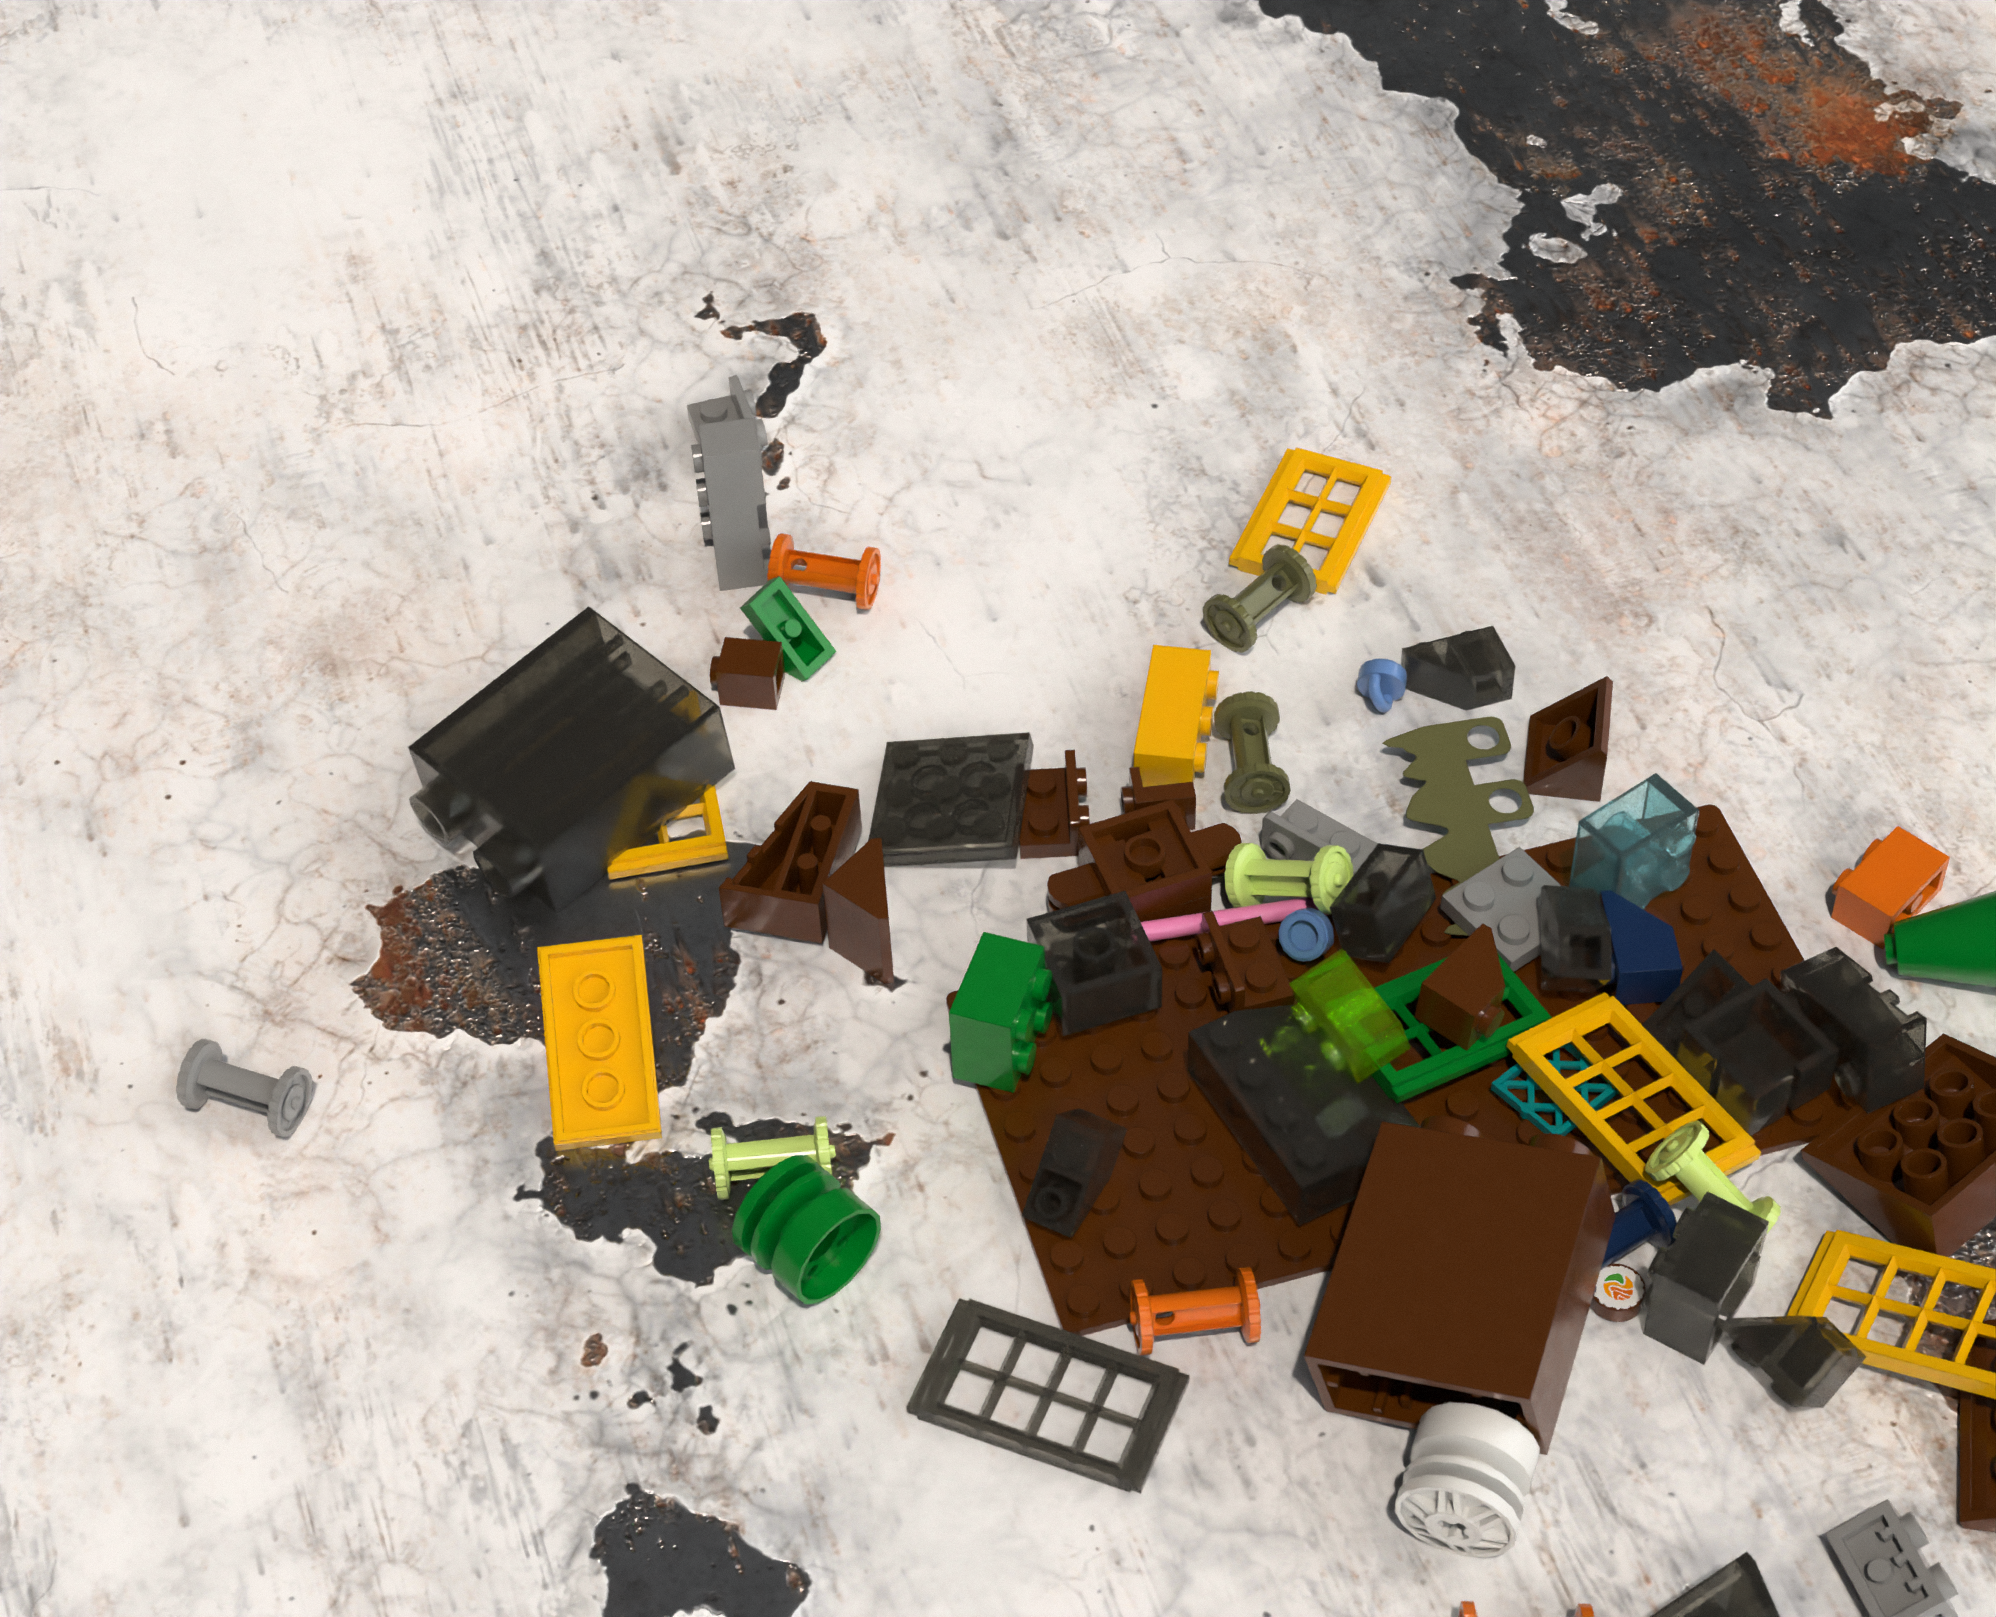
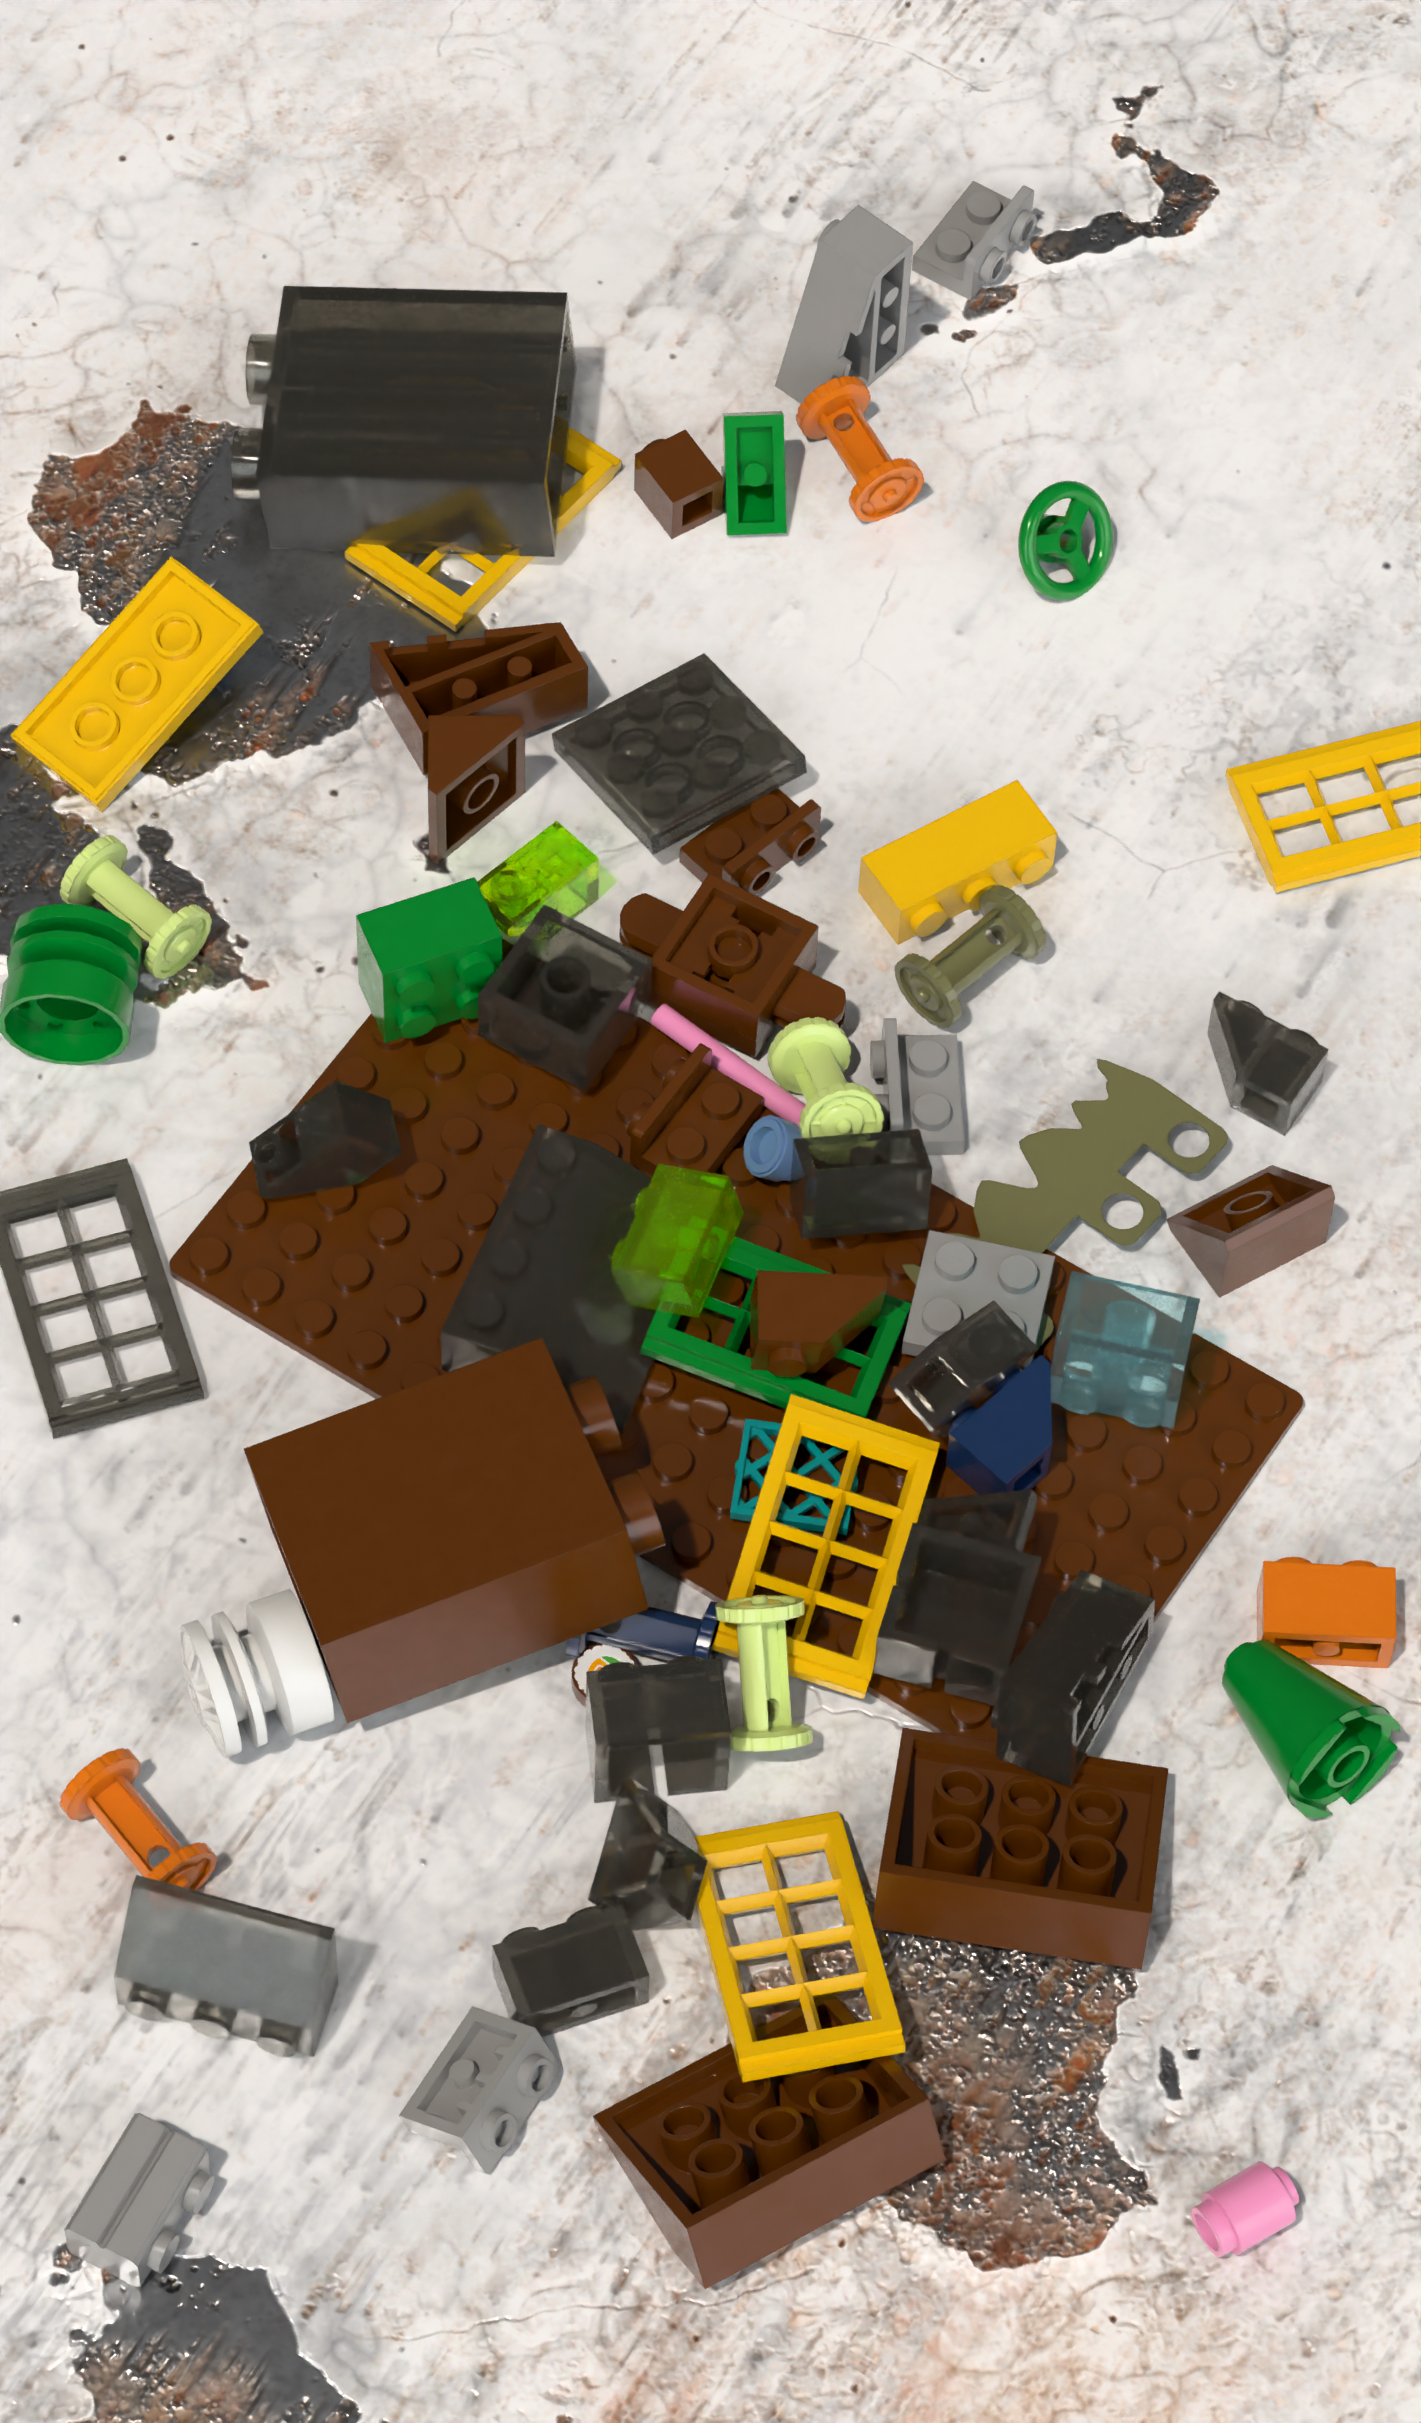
camera: 45 degrees right, 10 degrees up
reddish brown bracket [1120,767,1196,830] -> none
orange hose [1129,1267,1261,1355] -> none
olive hose [1203,544,1317,653] -> none
medium blue tile [1357,659,1407,713] -> none
none -> clear neon green slope [477,820,599,936]
none -> clear smoke brick [492,1904,650,2037]
none -> green piece [1018,481,1113,601]

